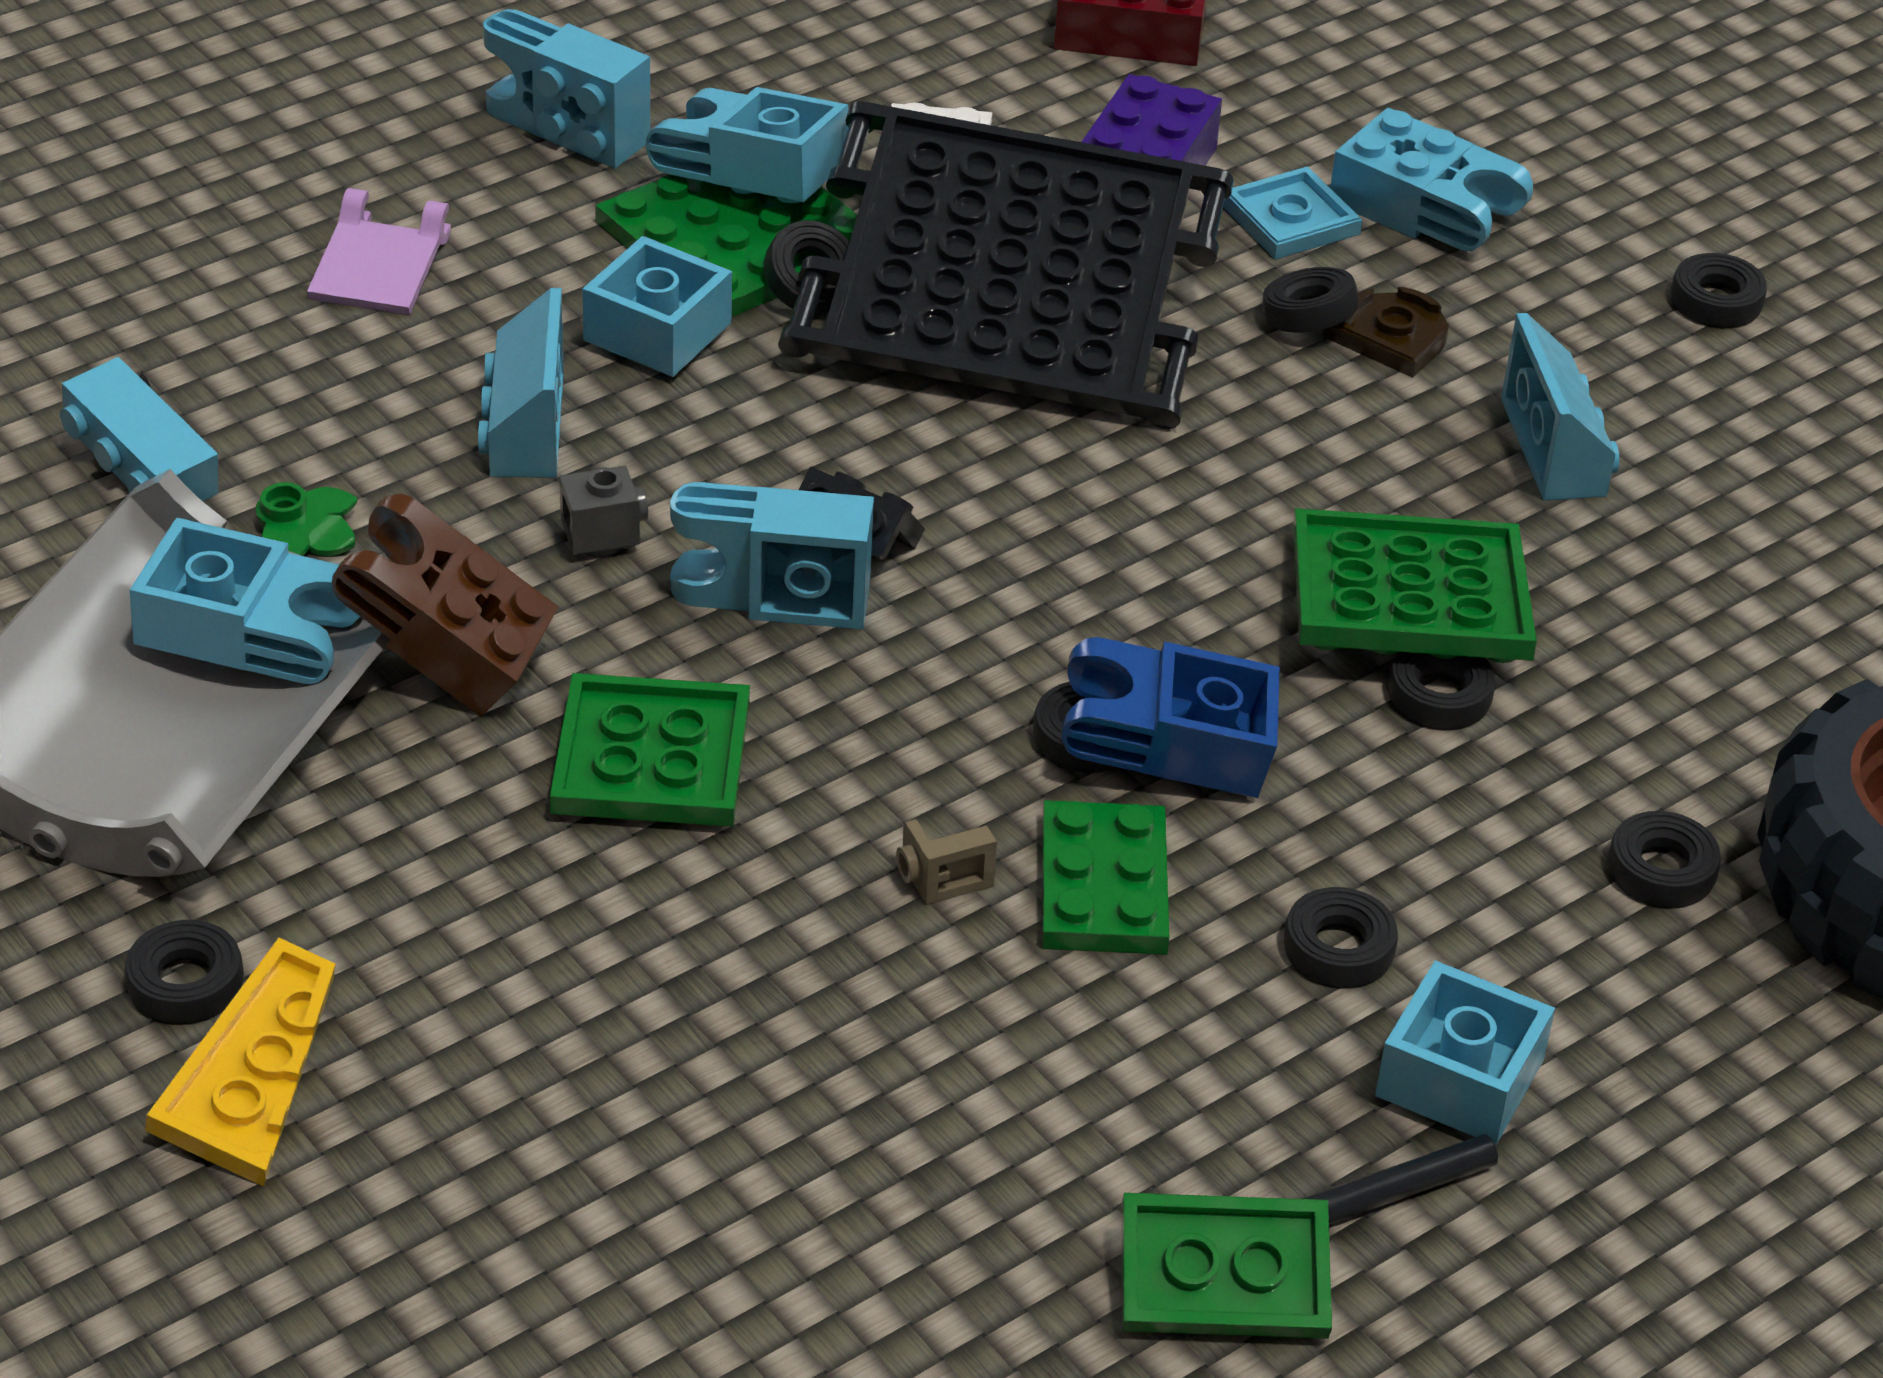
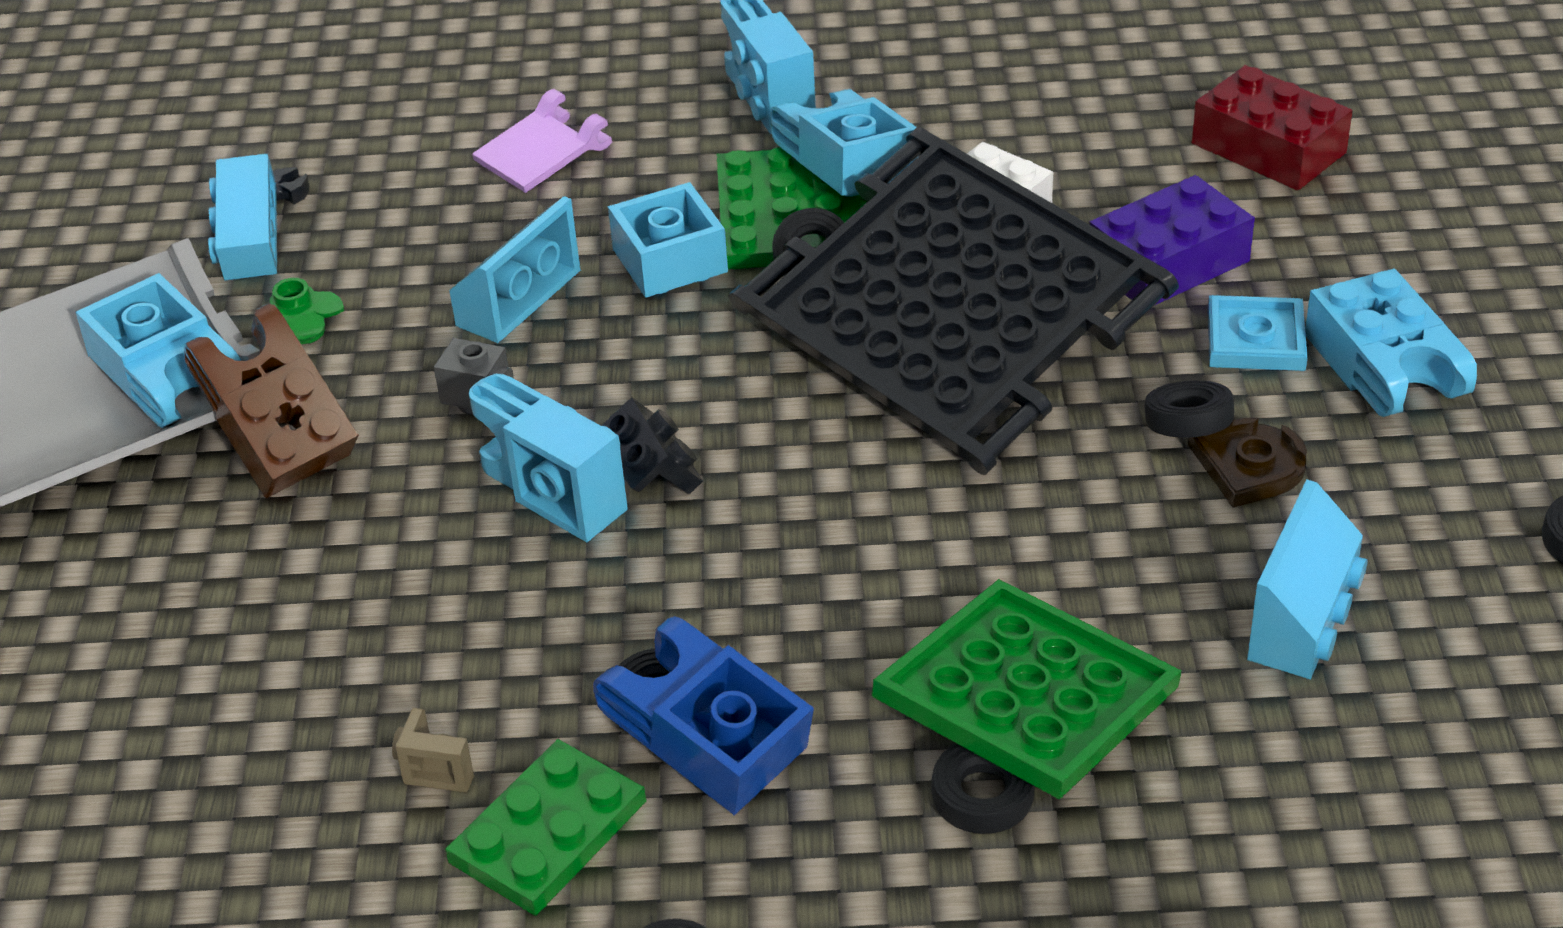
camera: 40 degrees right, 0 degrees up
green plate [550,673,750,827] -> none

